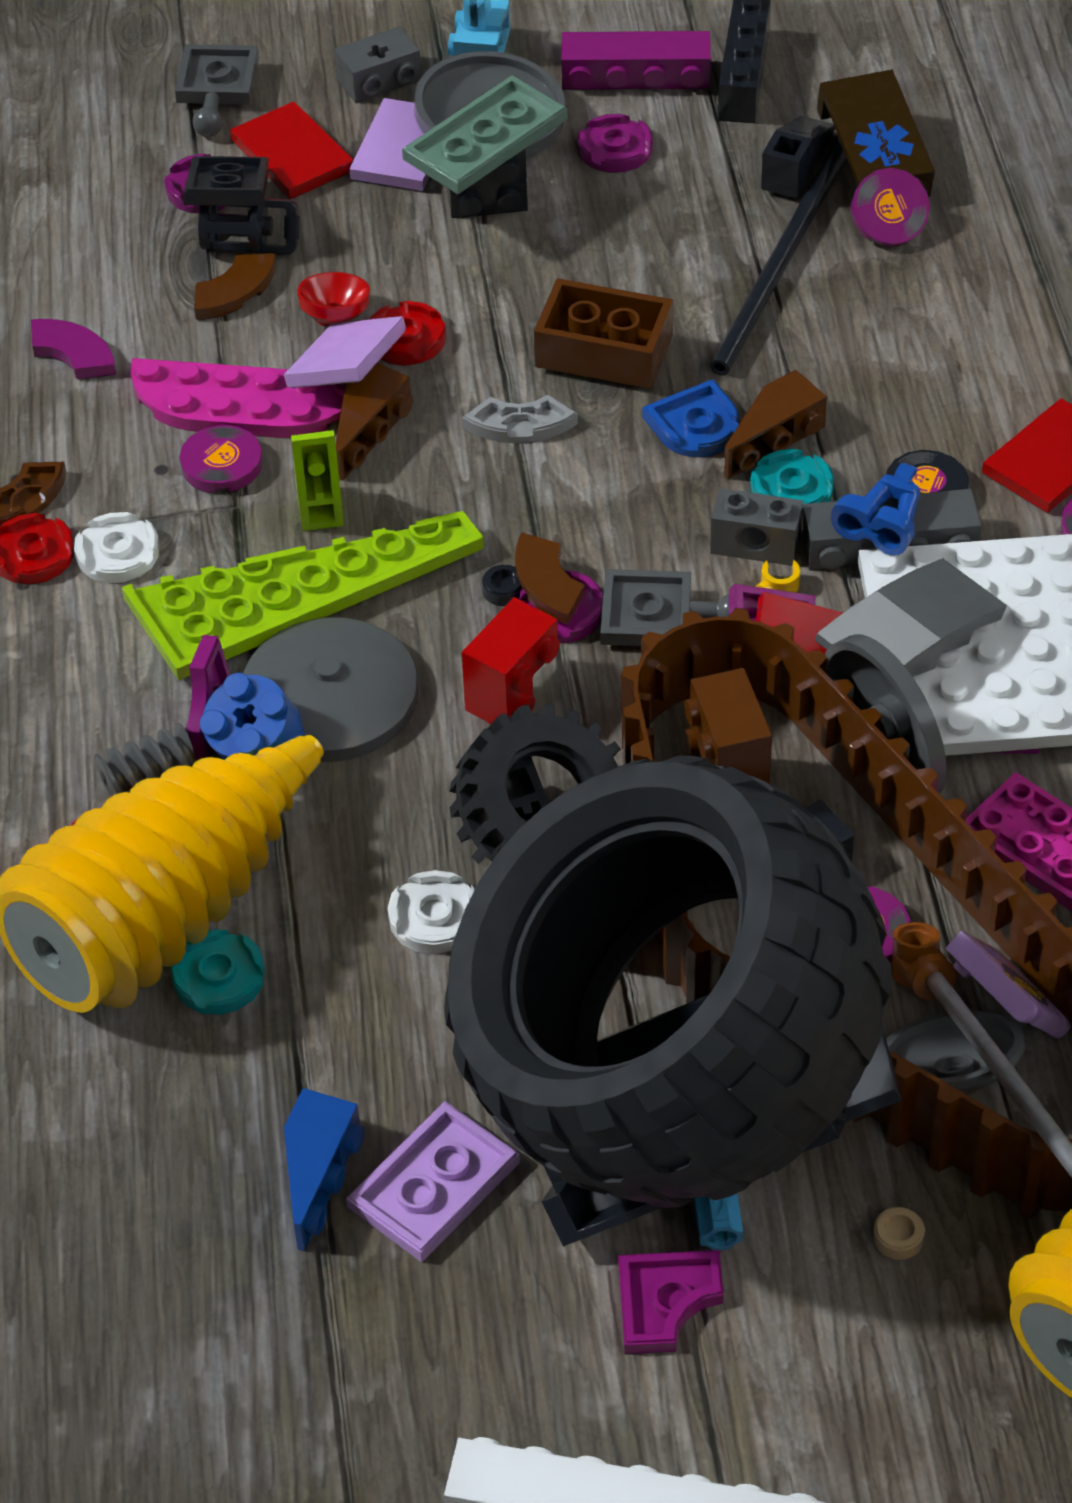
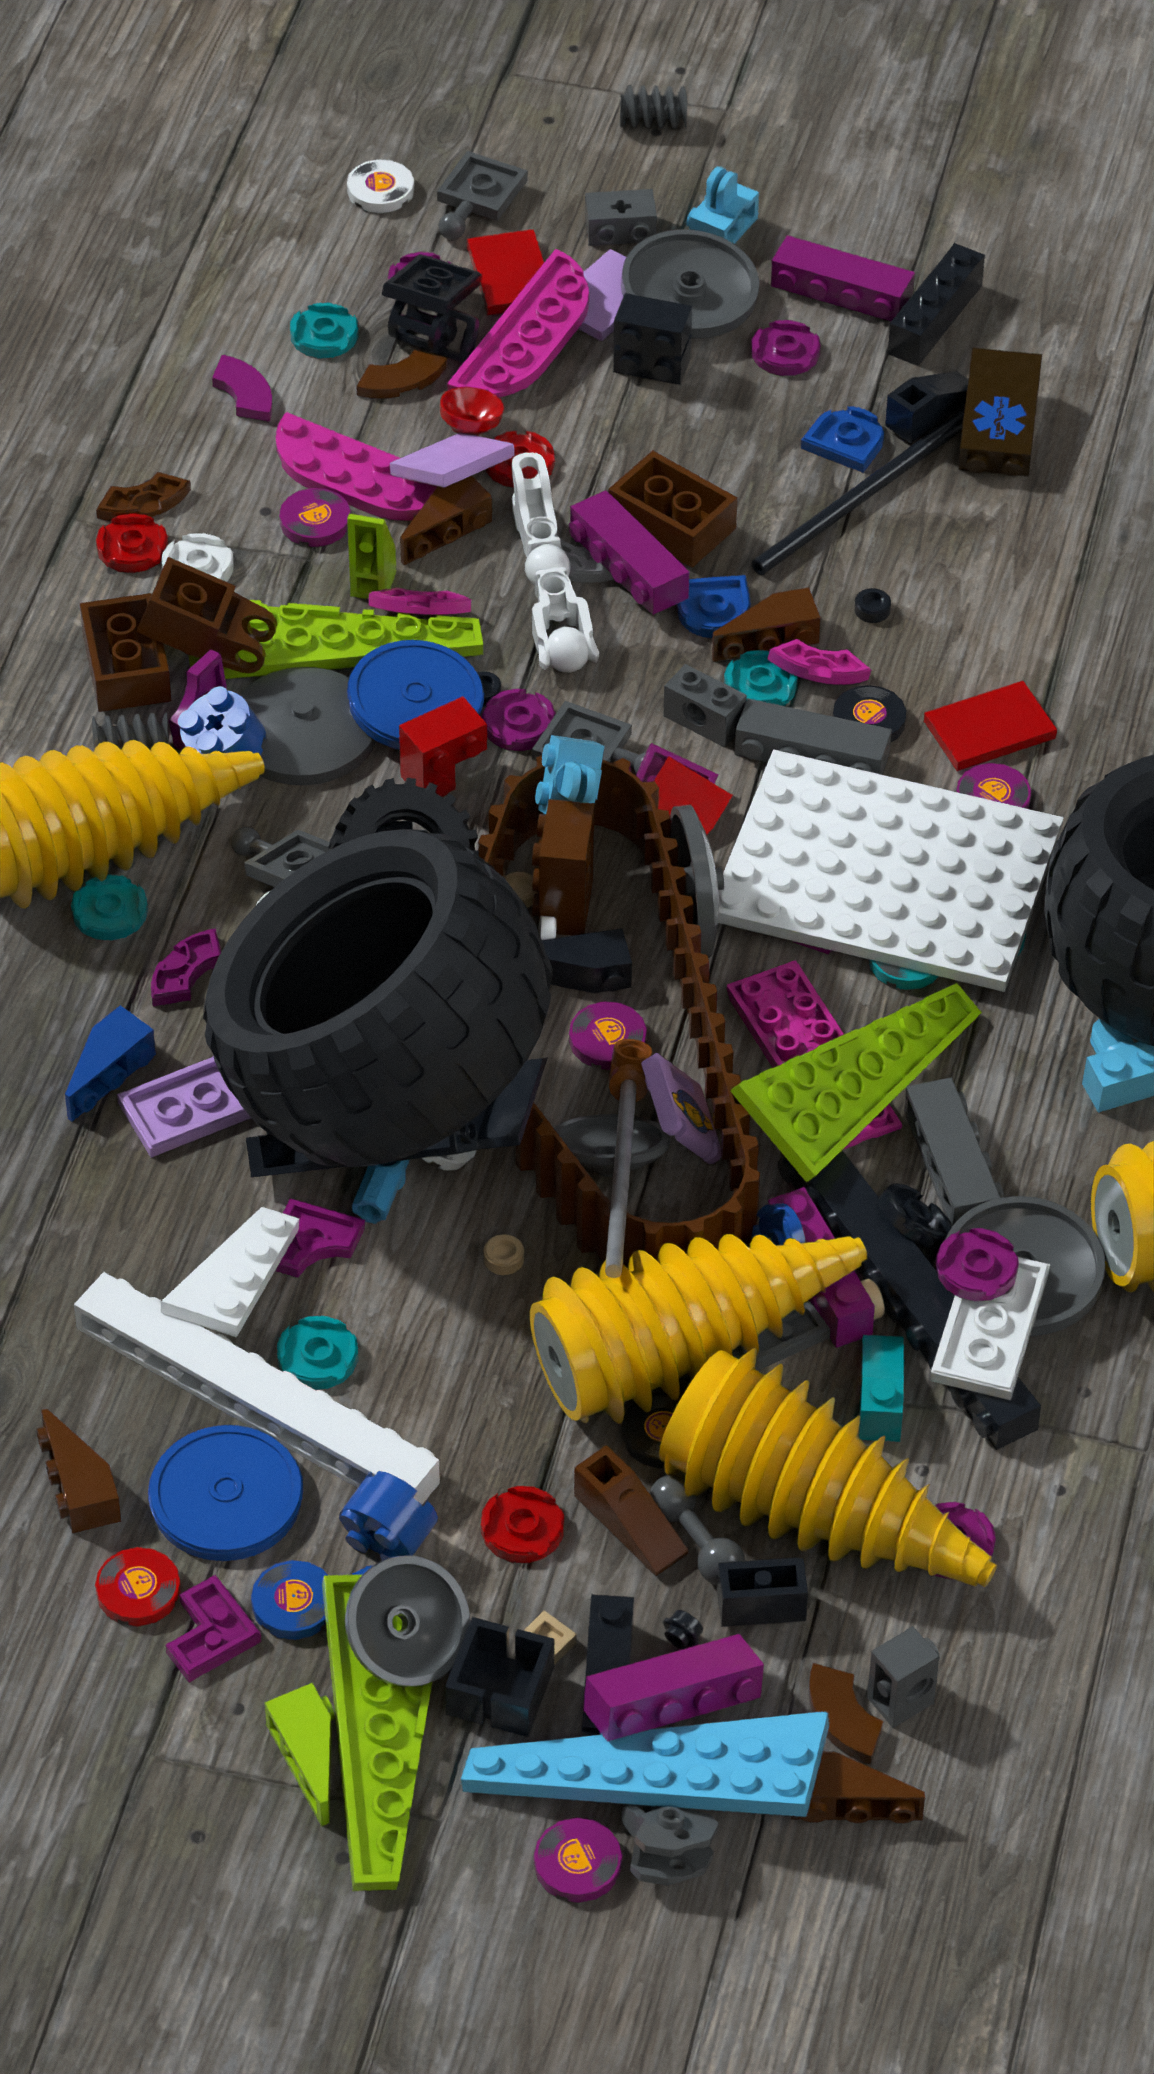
camera: 20 degrees right, 0 degrees up
sand green tile [402,75,568,194] -> none
reddish brown tile [515,532,585,625] -> none
yellow piece [756,560,800,593] -> none
dark grey slope [815,558,1007,677] -> none
blue piece [831,463,921,555] -> none
magenta tile [851,168,930,248] -> none
none -> reddish brown brick [80,593,172,712]
none -> reddish brown brick [136,557,277,673]
none -> magenta tile [151,928,221,1006]
none -> white wing [161,1207,299,1337]
none -> dark grey plate [231,827,331,887]
none -> teal tile [277,1316,358,1390]
none -> teal tile [290,303,359,358]
none -> white tile [347,160,414,213]
none -> blue brick [347,640,484,750]
none -> dark pink tile [369,587,471,615]
none -> dark pink plate [447,249,590,398]
none -> white piece [512,453,599,673]
none -> medium azure brick [535,735,604,814]
none -> magenta brick [568,490,690,615]
none -> dark pink tile [768,639,871,685]
none -> blue tile [801,406,884,473]
none -> black tile [854,588,891,623]

